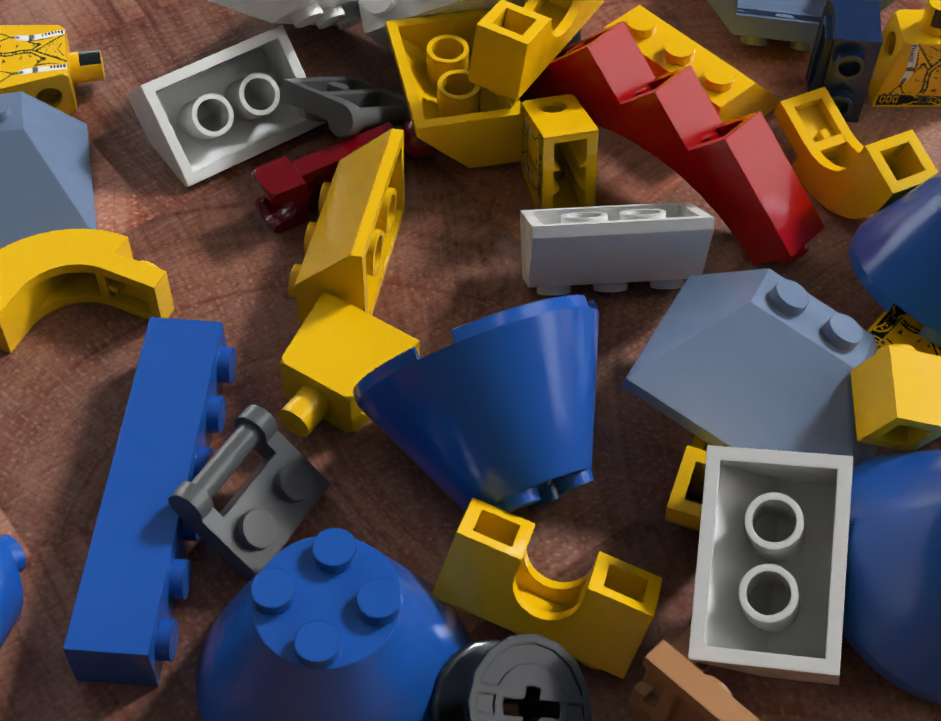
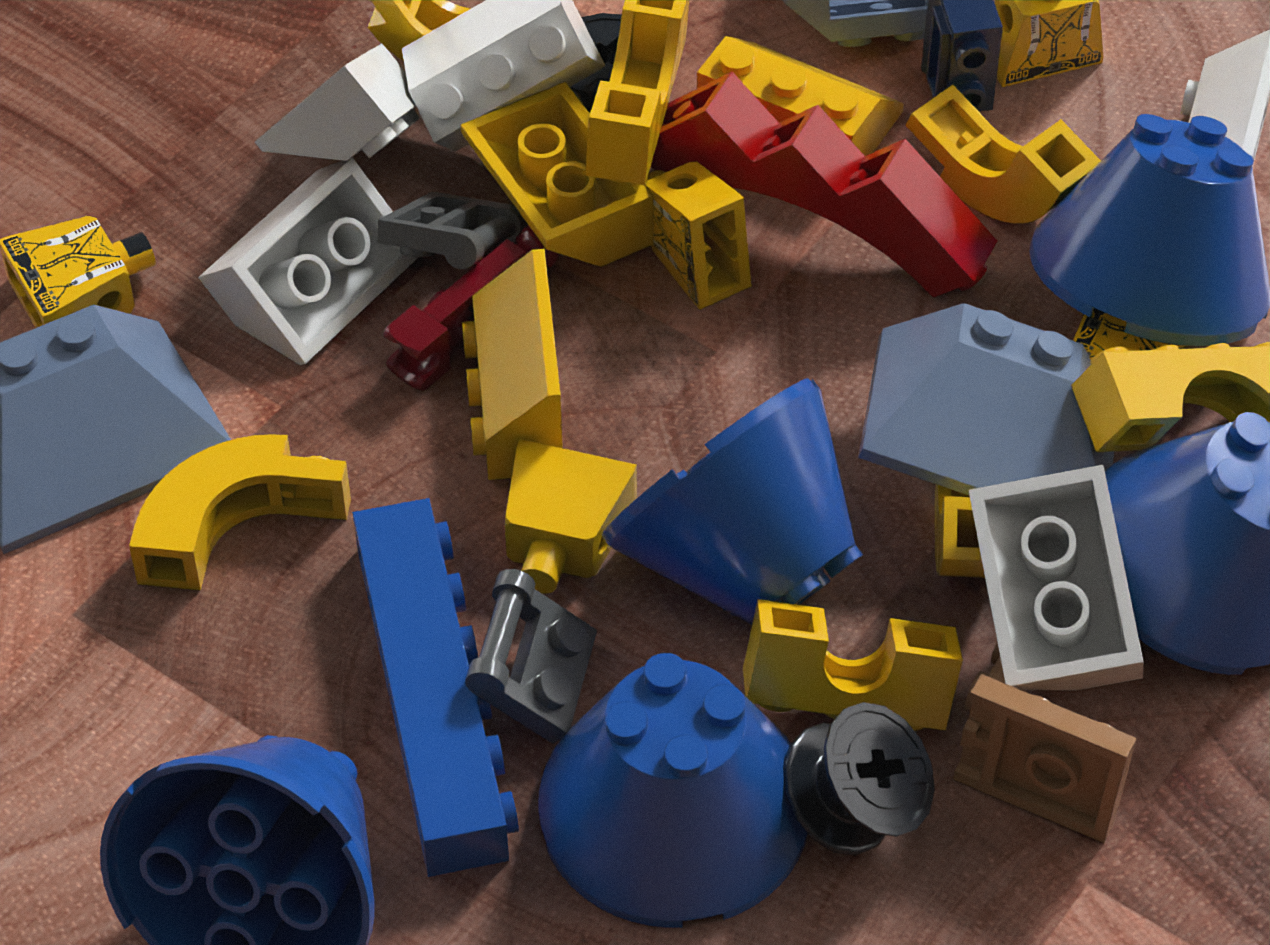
camera: 15 degrees left, 0 degrees up
white slope [520,201,714,296] -> none

